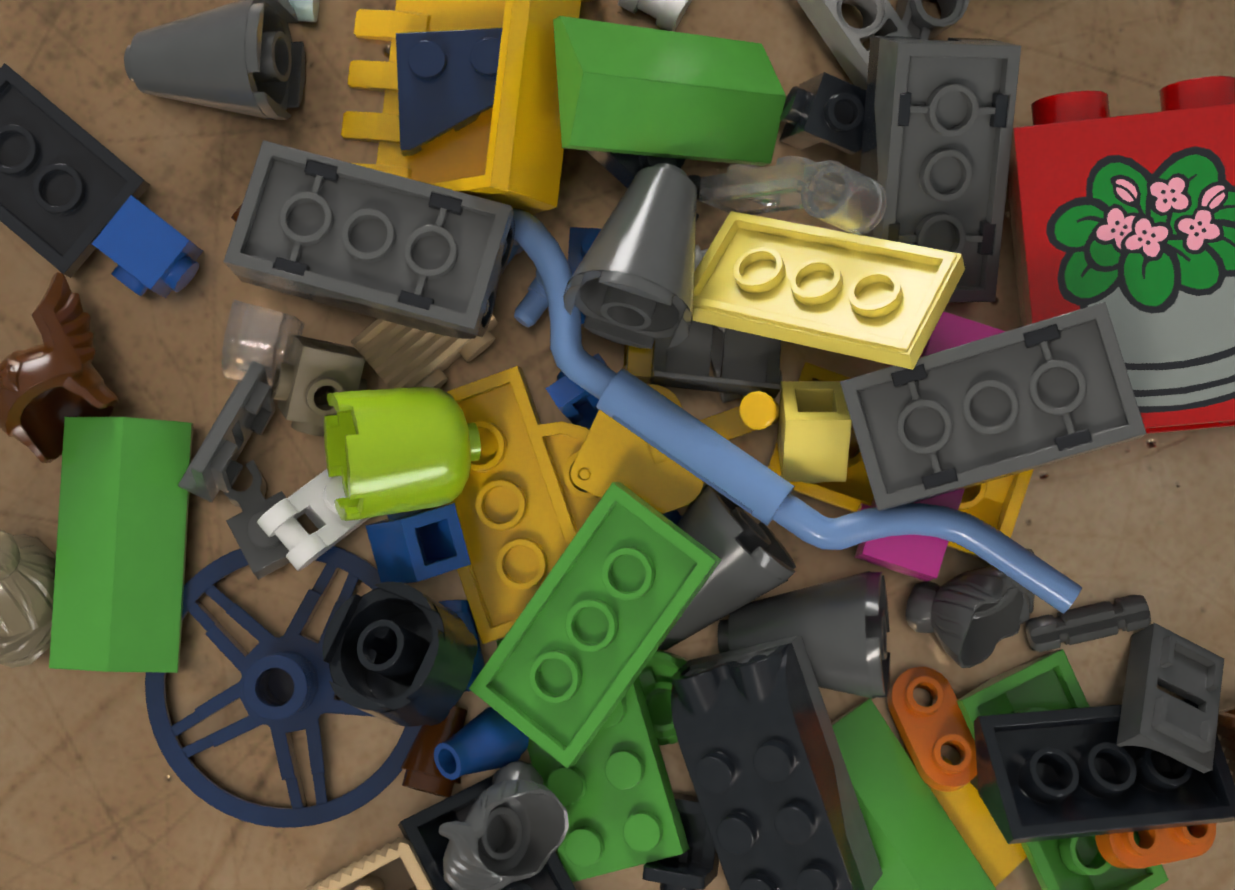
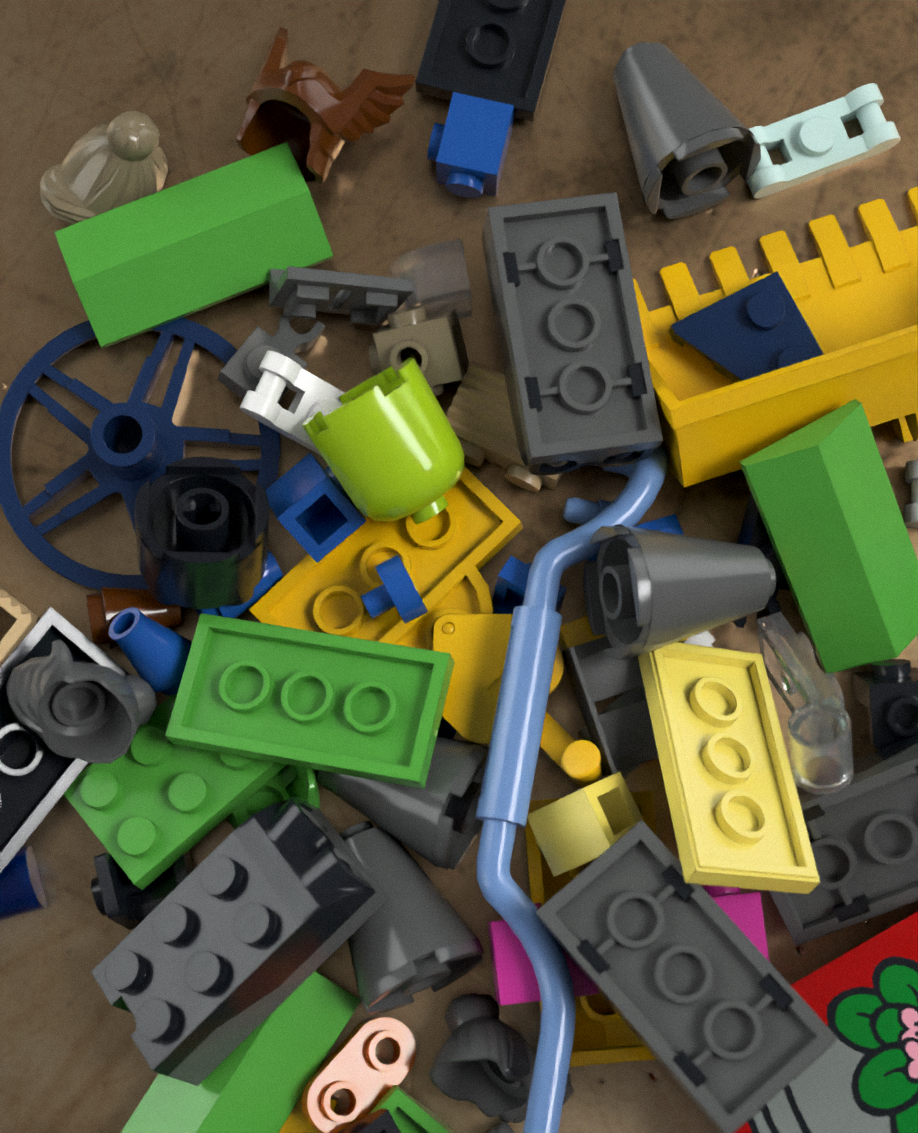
camera: 65 degrees right, 5 degrees down
none -> blue tile [361,554,428,624]

